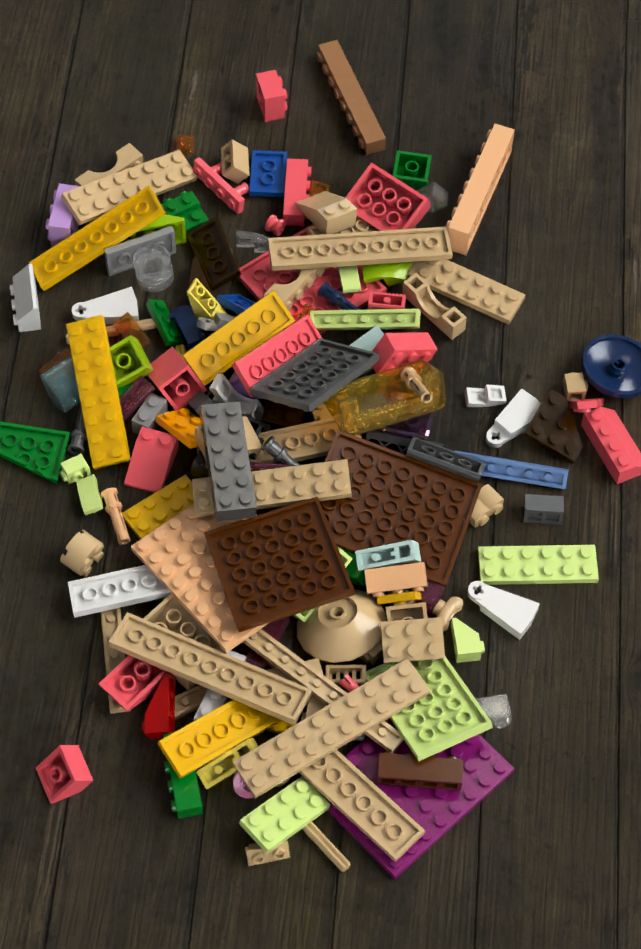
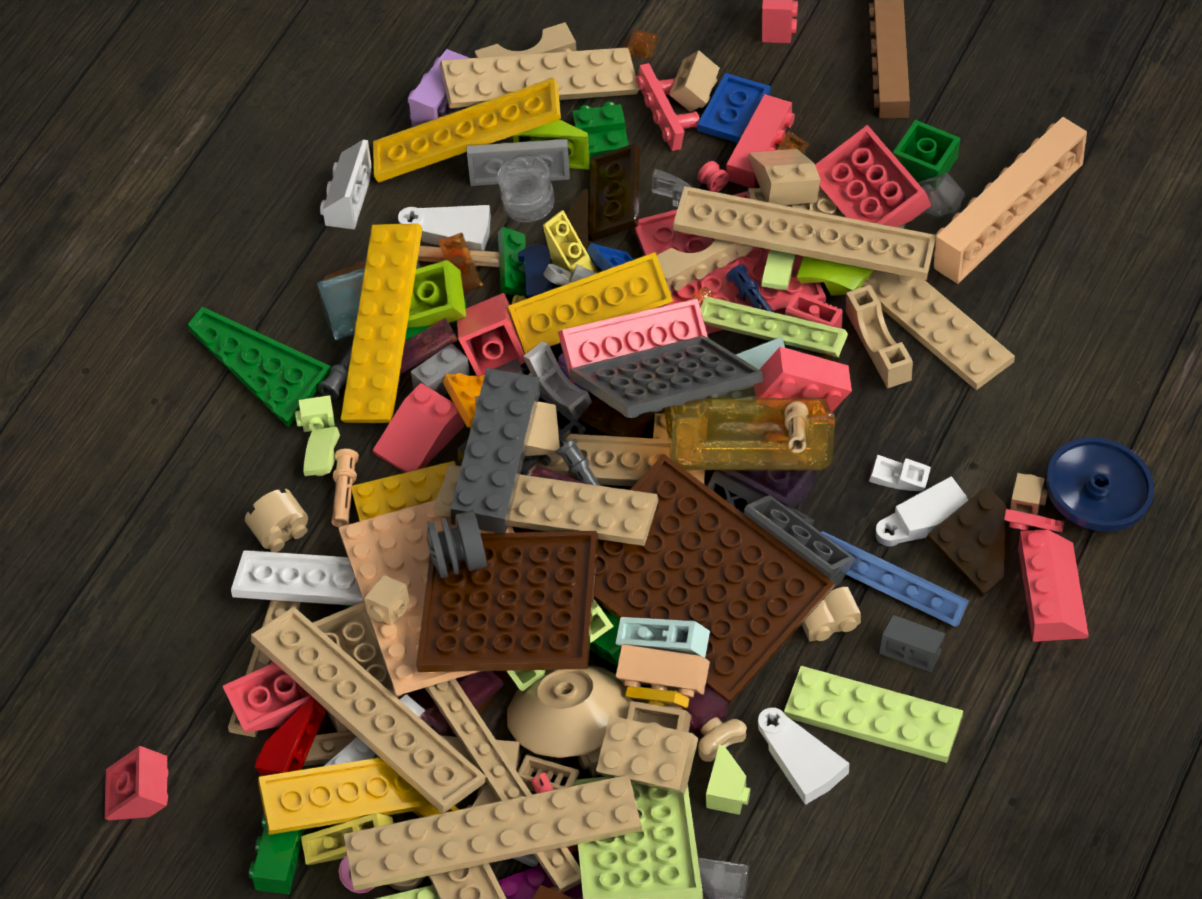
camera: 25 degrees right, 5 degrees down
none -> tan brick [365,575,410,626]
none -> dark grey wheel [427,510,487,579]

